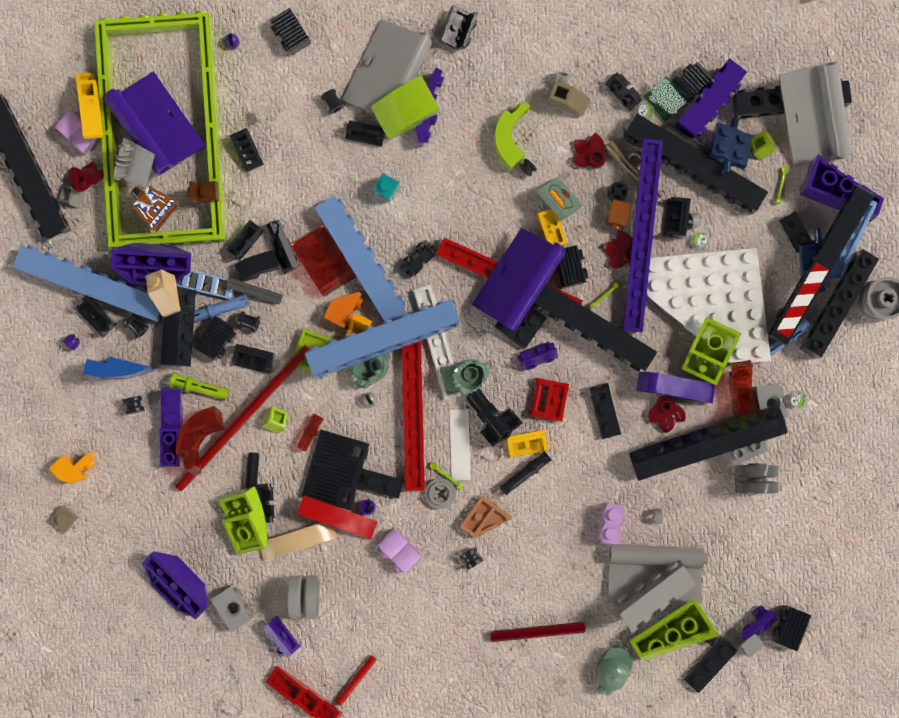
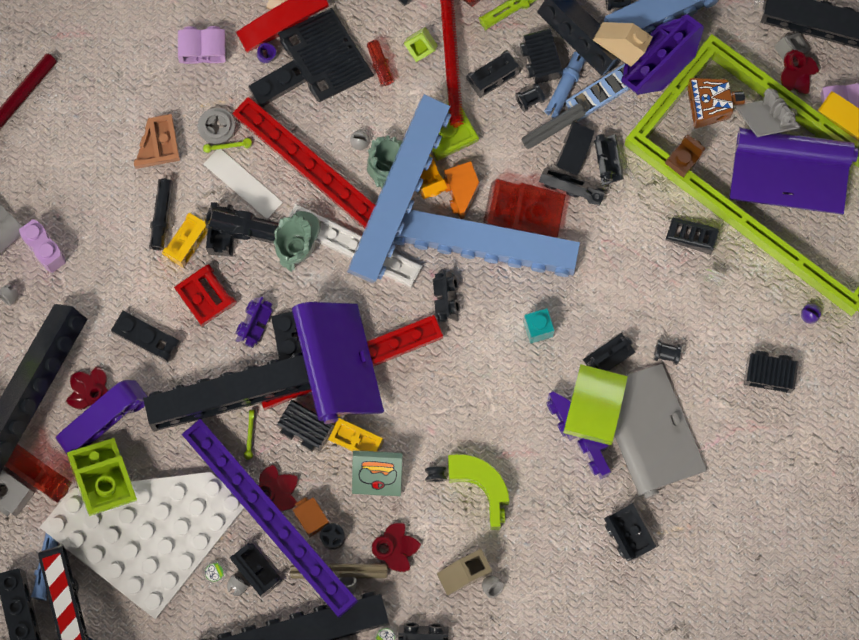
camera: 140 degrees right, 10 degrees down
black wheel [459,547,483,570] -> none

